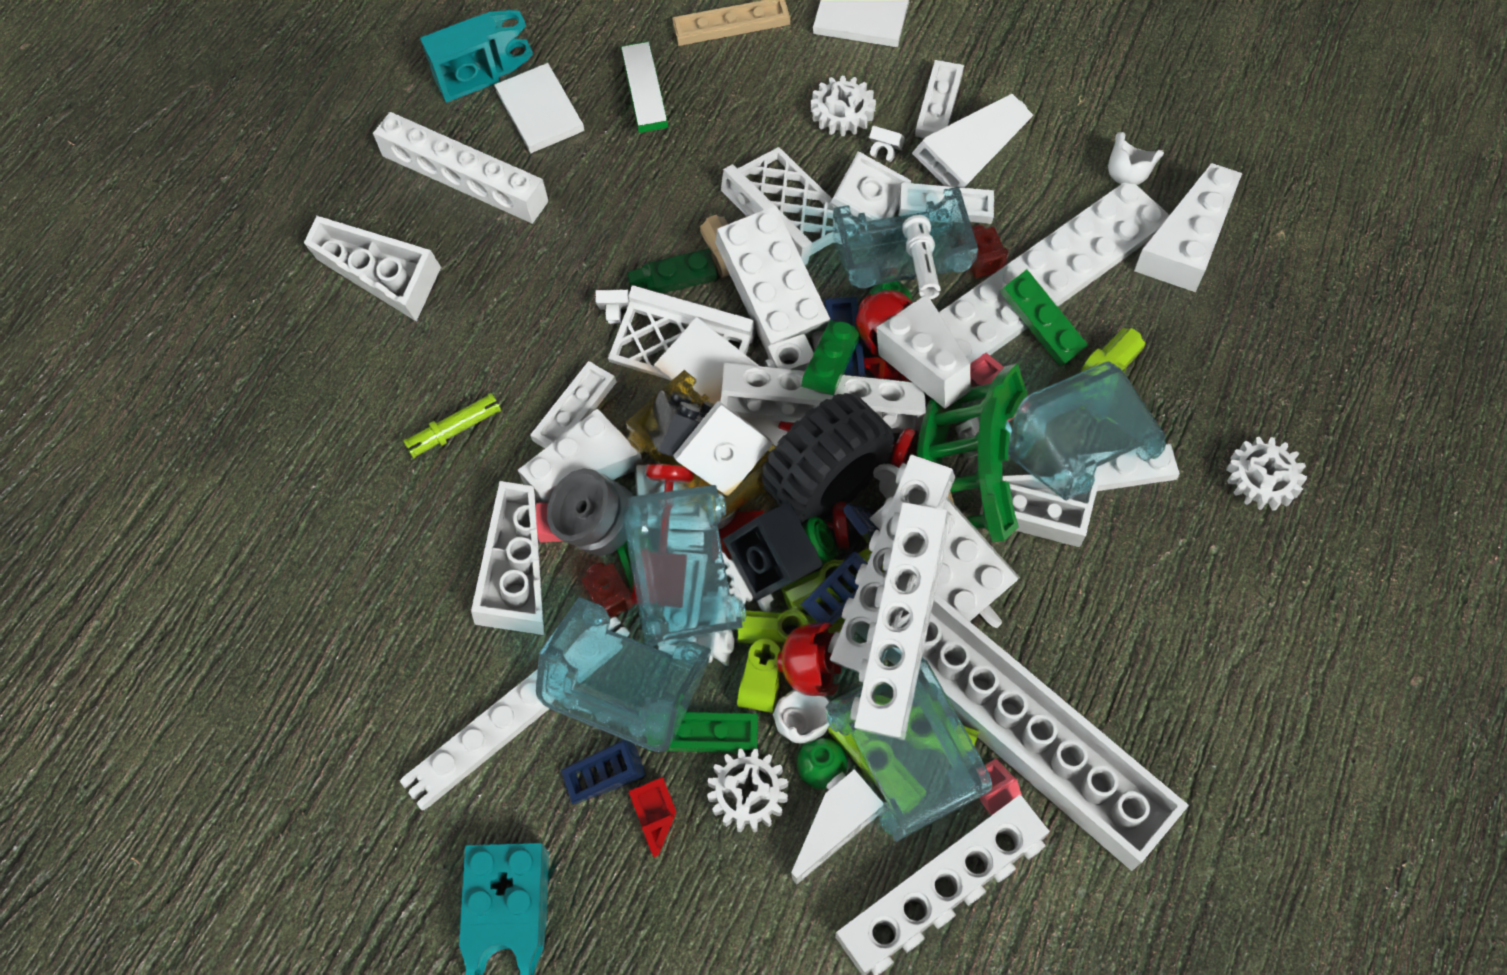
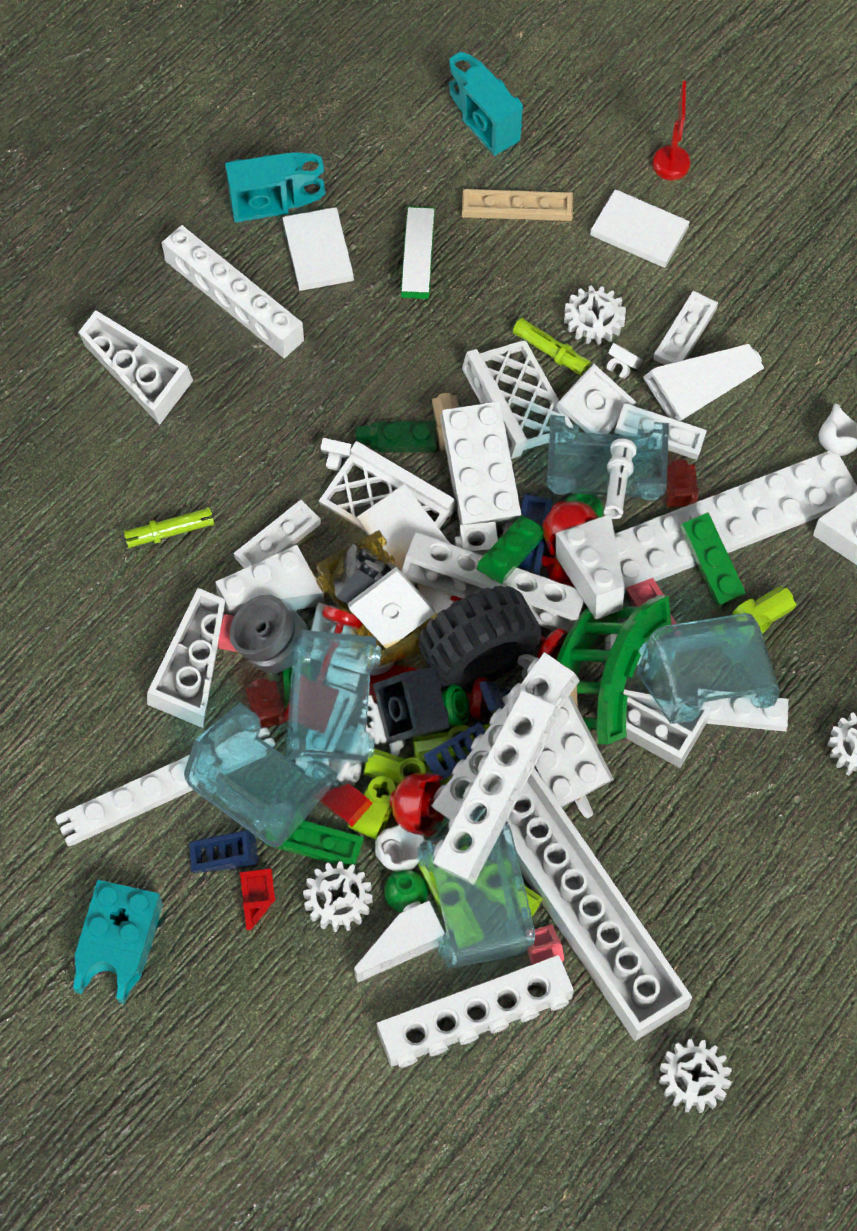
camera: 10 degrees right, 0 degrees up
none -> red slope [316,784,373,827]
none -> lime pin [513,318,592,377]
none -> white gear [659,1039,731,1113]

